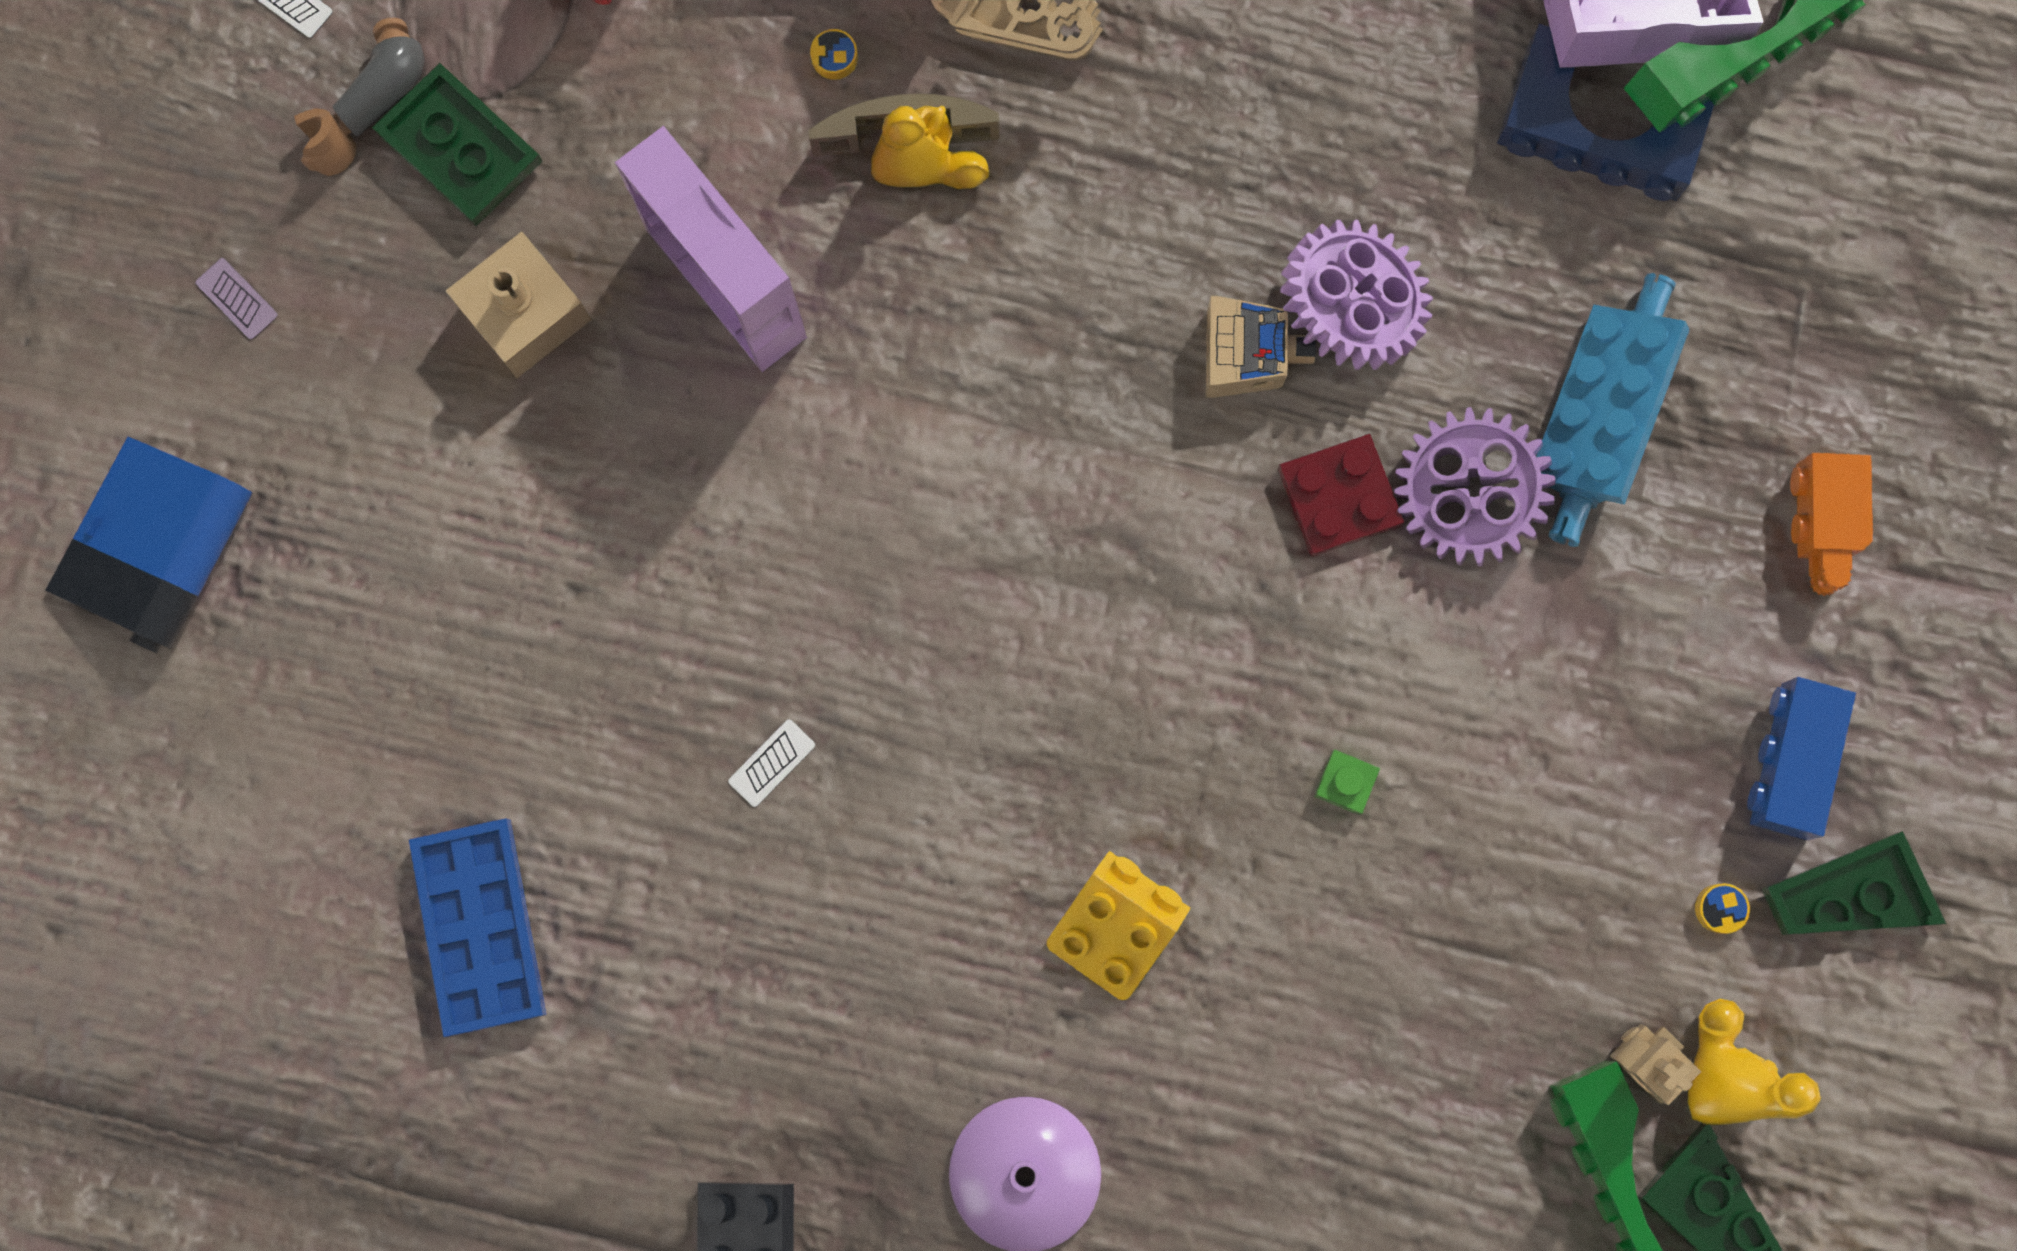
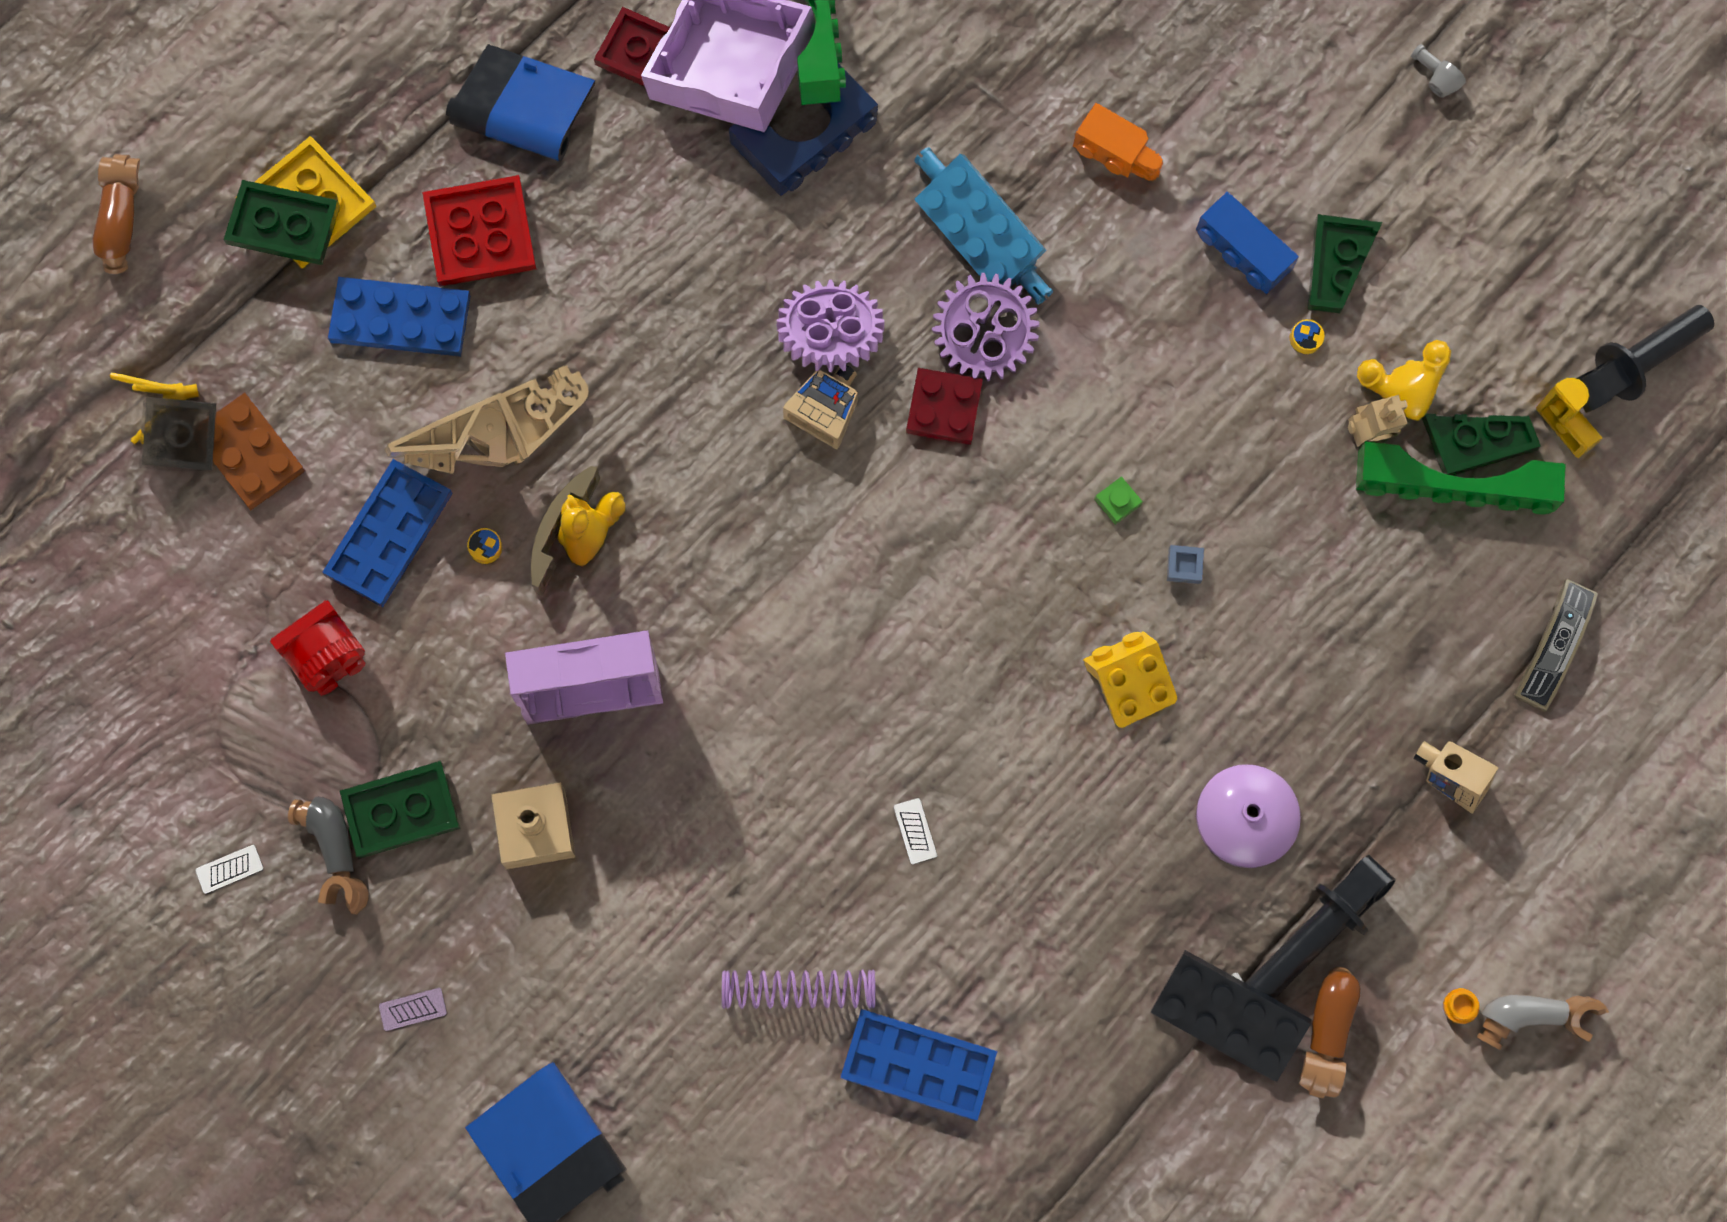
camera: 65 degrees left, 5 degrees down
none -> lavender piece [722,969,875,1009]
none -> sand blue plate [1167,545,1204,584]

